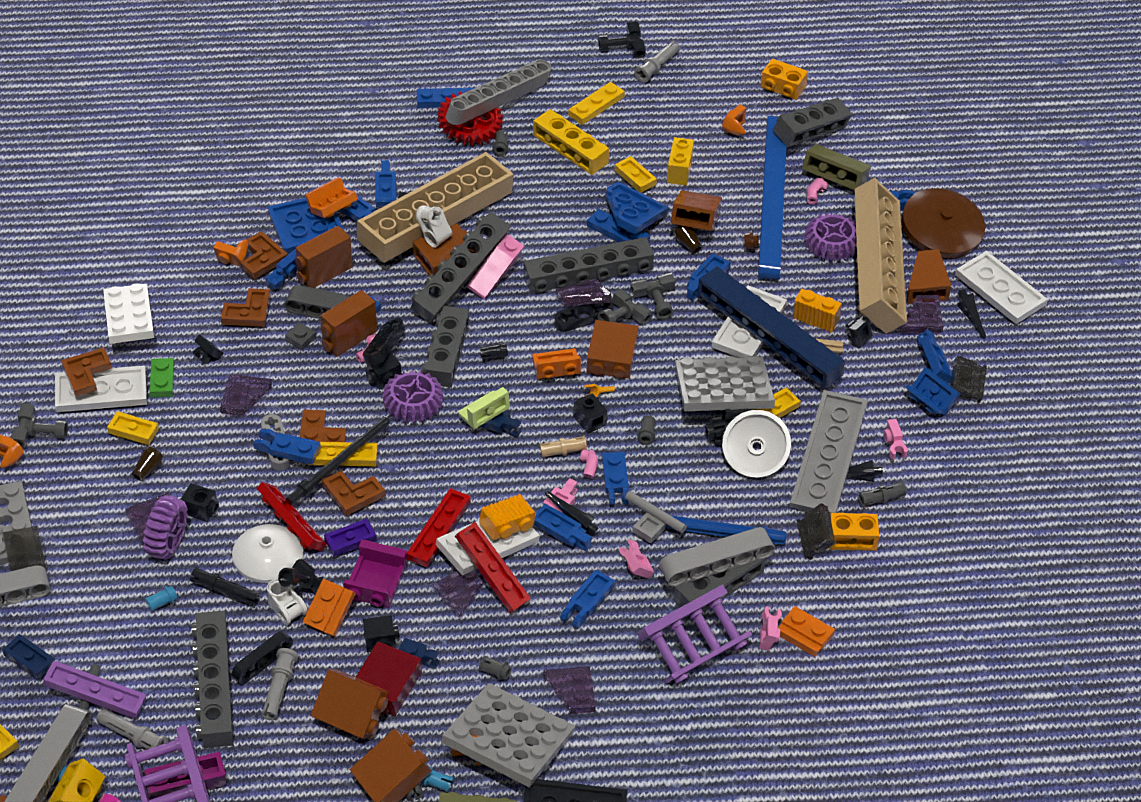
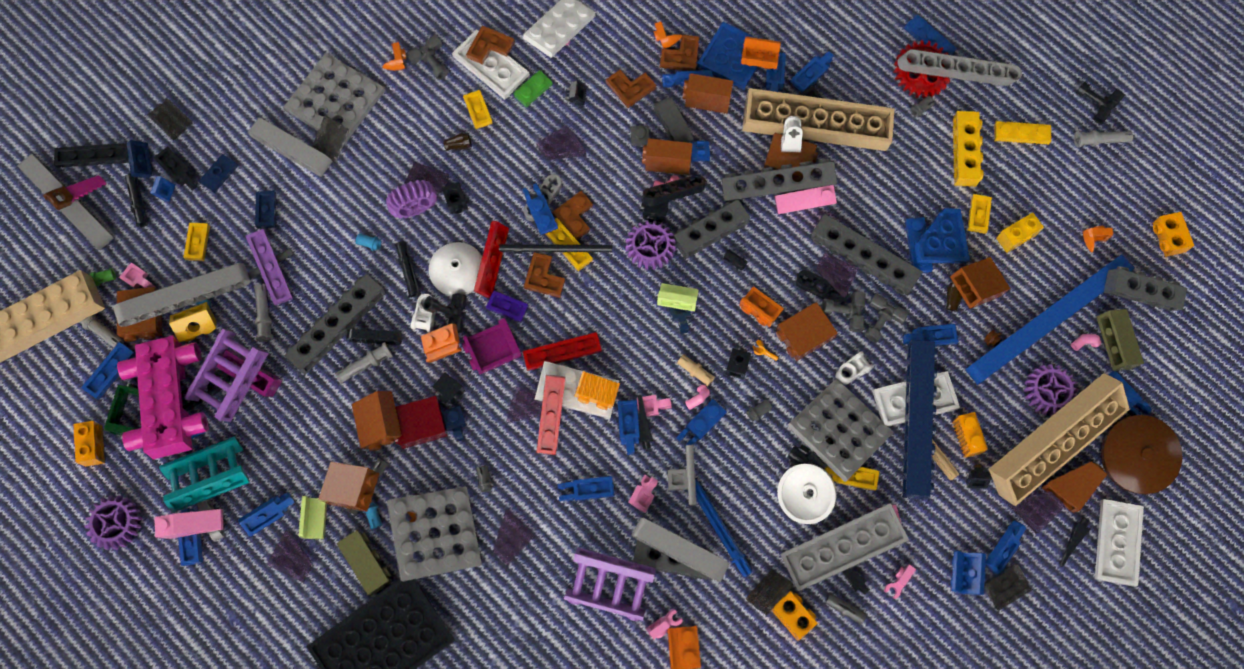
camera: 50 degrees right, 25 degrees up
none -> white piece [835,351,874,385]

